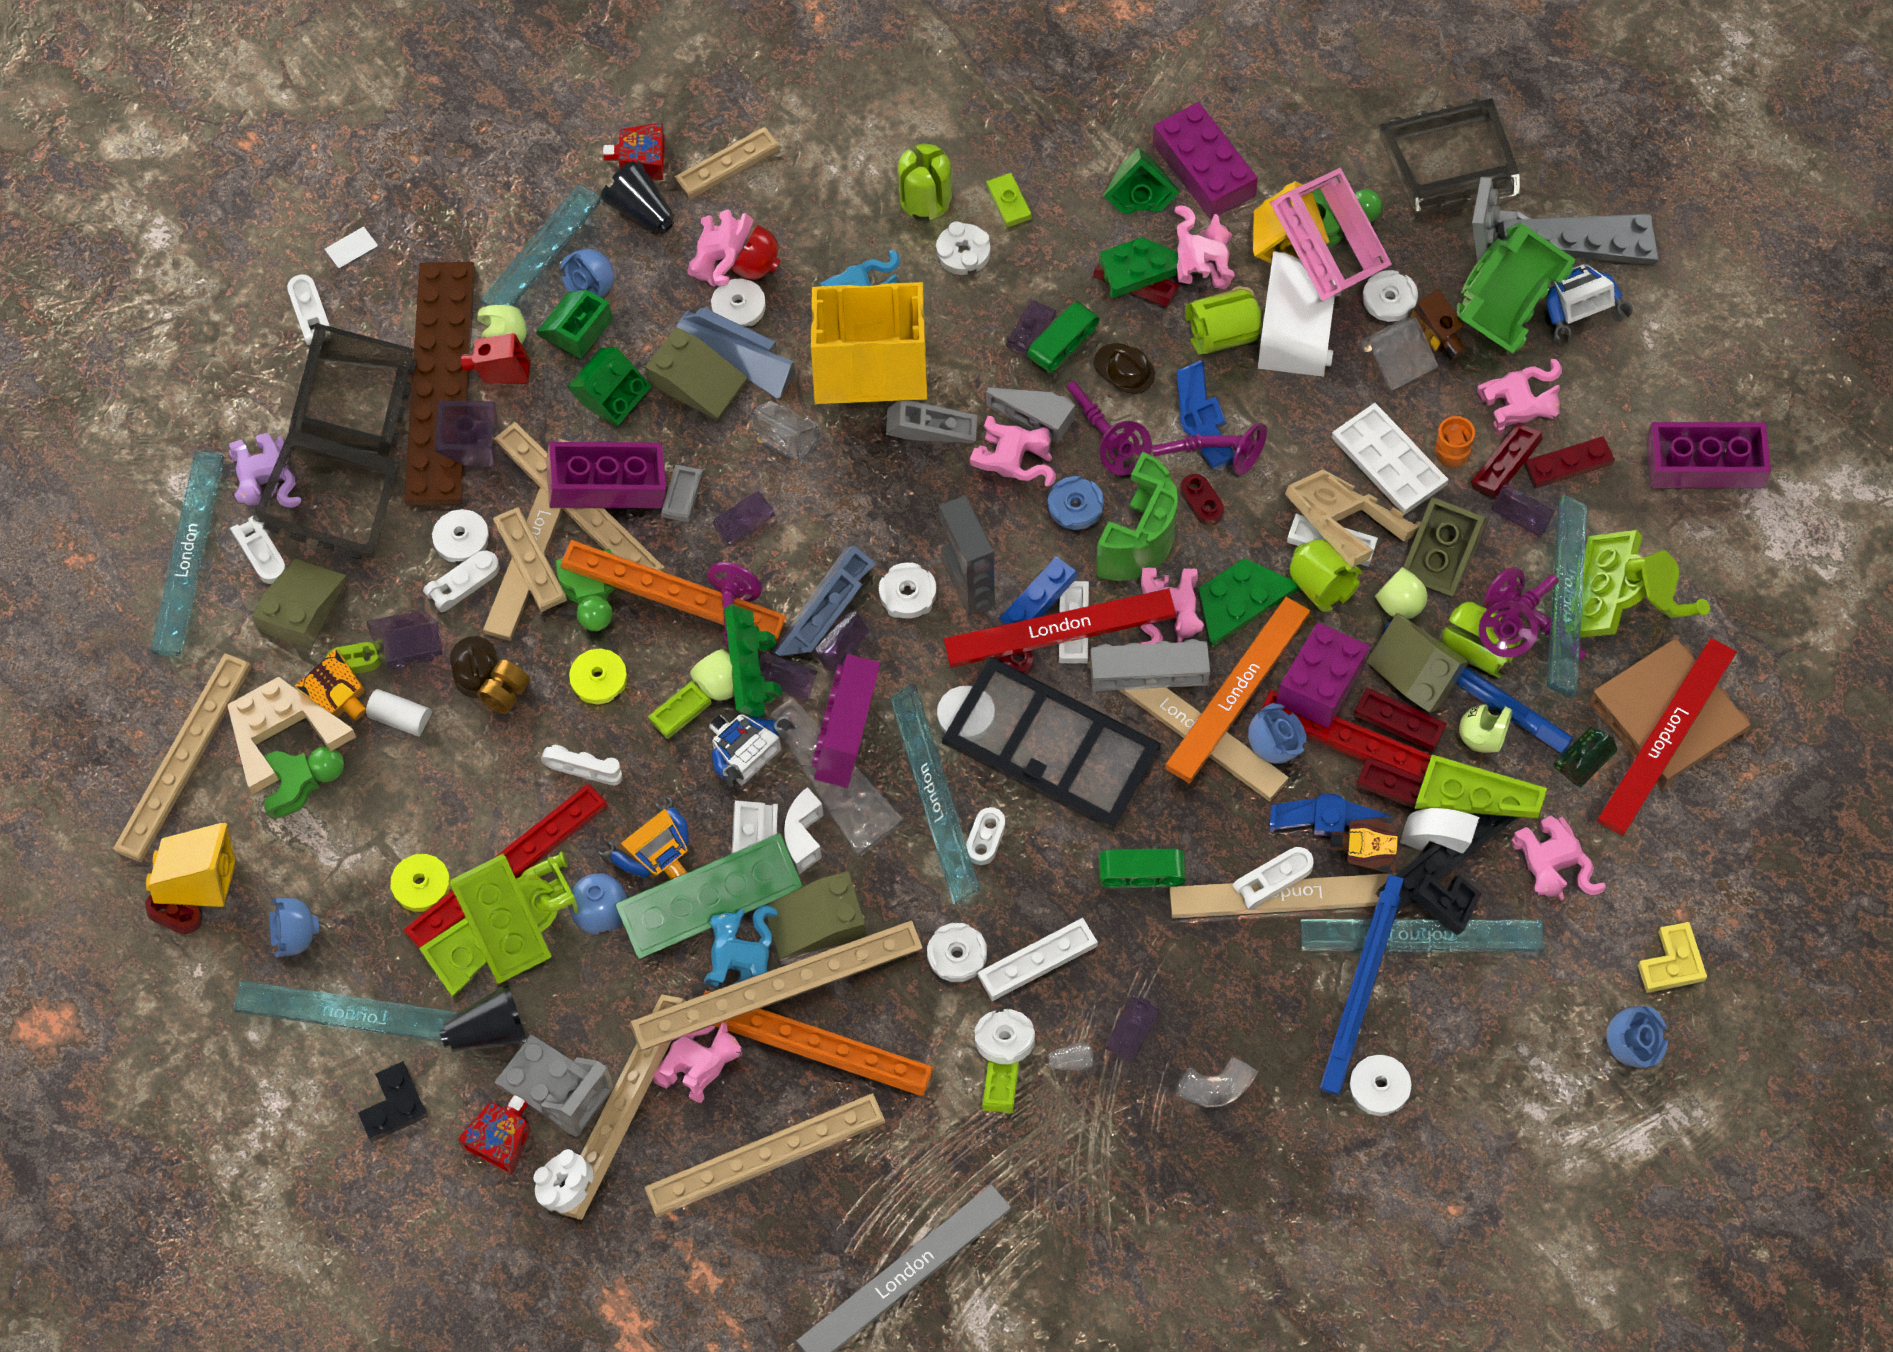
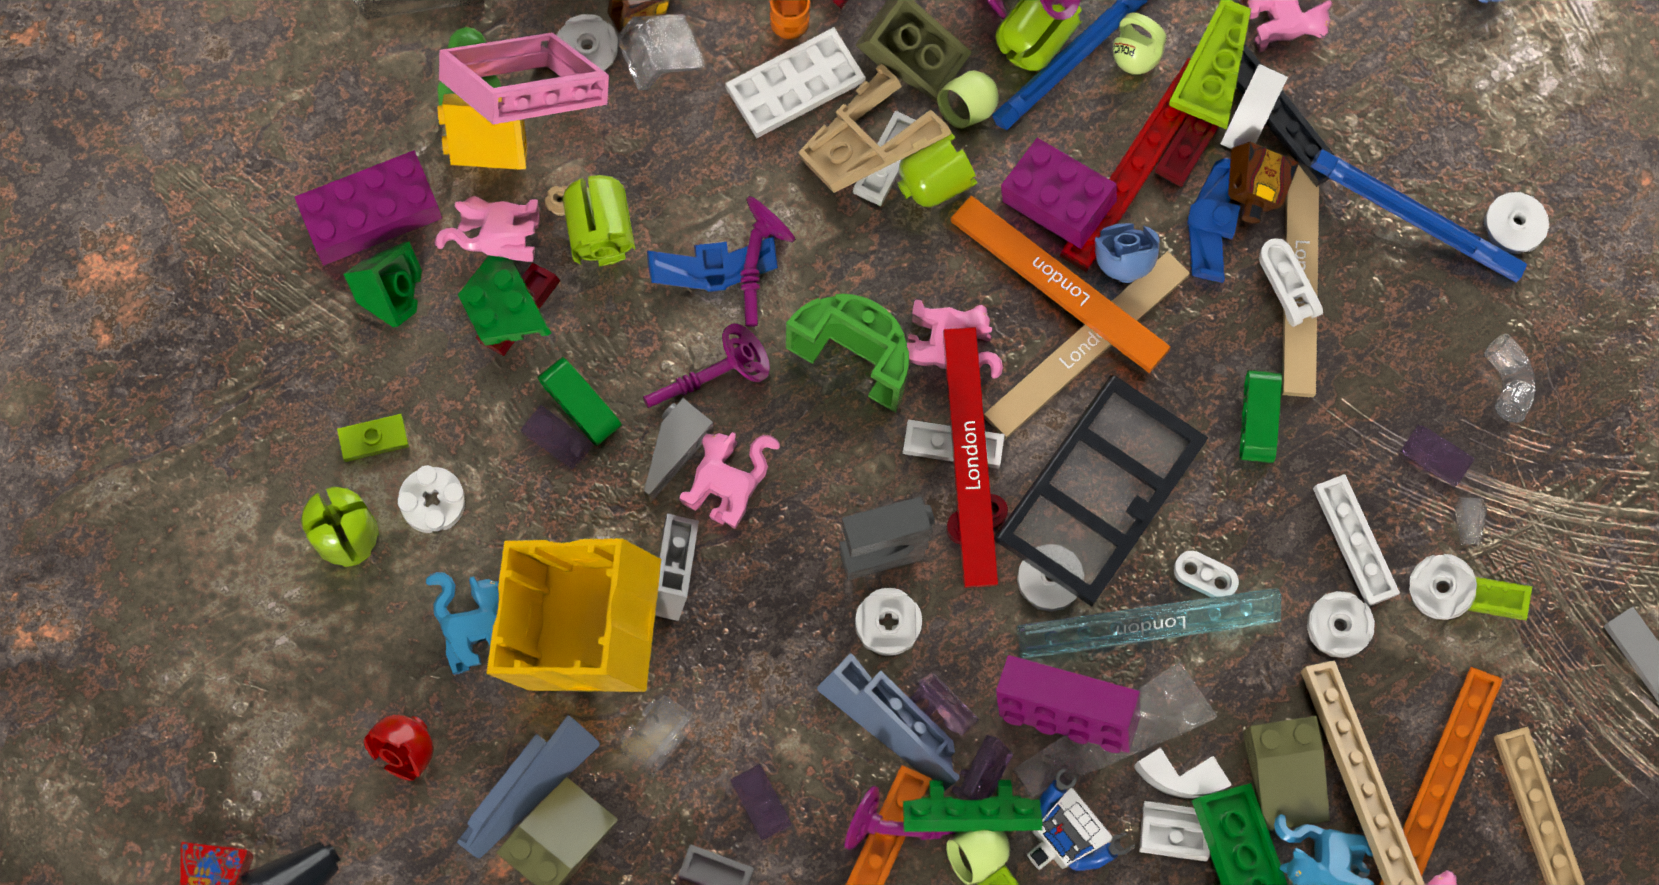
camera: 90 degrees left, 10 degrees up
tan tile [674,127,780,200] -> none
bright pink animal [688,209,754,287] -> none
white plate [711,278,766,327] -> none
blue plate [999,556,1079,625] -> none
medium blue plate [1047,476,1104,530] -> none
light grey brick [1090,639,1210,692] -> none
dark brown piece [1094,343,1155,394] -> none
dark red plate [1181,474,1224,525] -> none
green wing [1198,558,1300,648] -> none
white windscreen [1258,251,1341,377] -> none
clear light blue tile [1300,919,1544,952] -> none
dark red plate [1354,687,1447,752] -> none
olive slope [1366,613,1469,712] -> none
black plate [1411,874,1482,936] -> none

